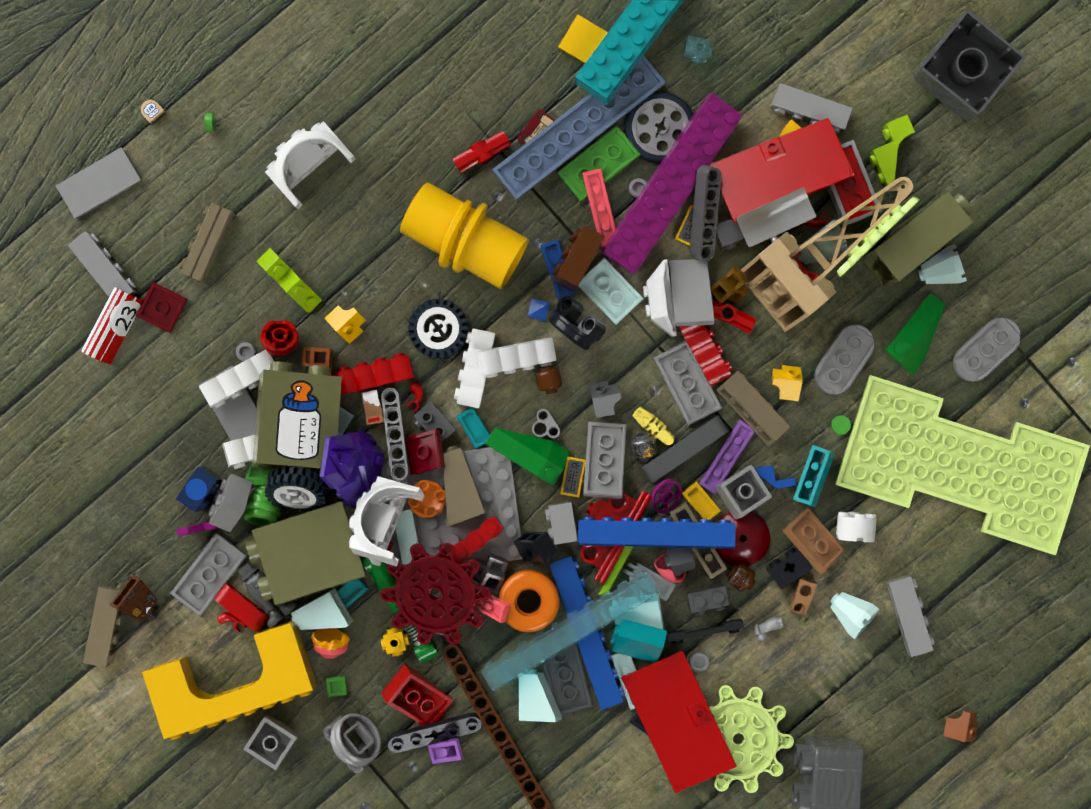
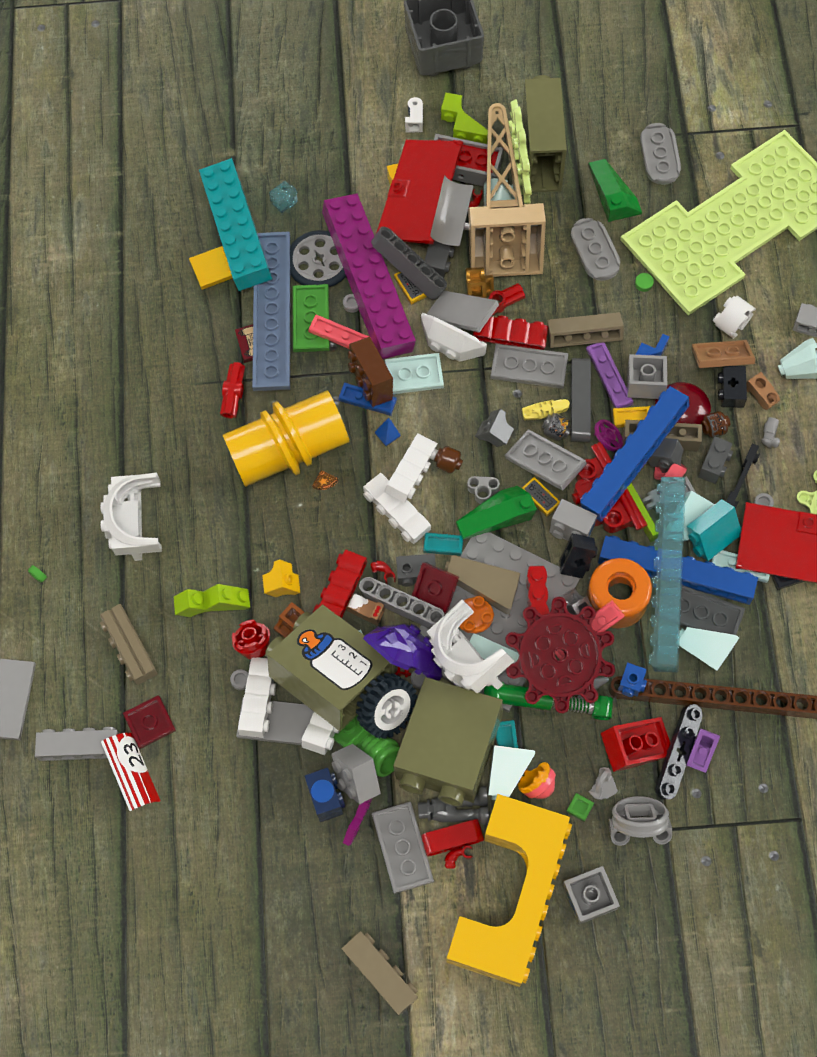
camera: 50 degrees left, 20 degrees down
reddish brown torso [109,576,158,622] -> none
yellow brick [381,628,410,657] -> none
wheel [408,298,468,358] -> none
black piece [549,296,606,350] -> none
light grey brick [770,83,852,134] -> none
yellow brick [772,365,803,401] -> none
teal brick [793,445,835,507] -> none
light aqua cone [918,244,967,284] -> none
none -> clear orange tile [312,470,338,490]
none -> white leg [405,97,423,132]
none -> light grey piece [588,767,618,800]
none -> blue brick [618,662,647,697]

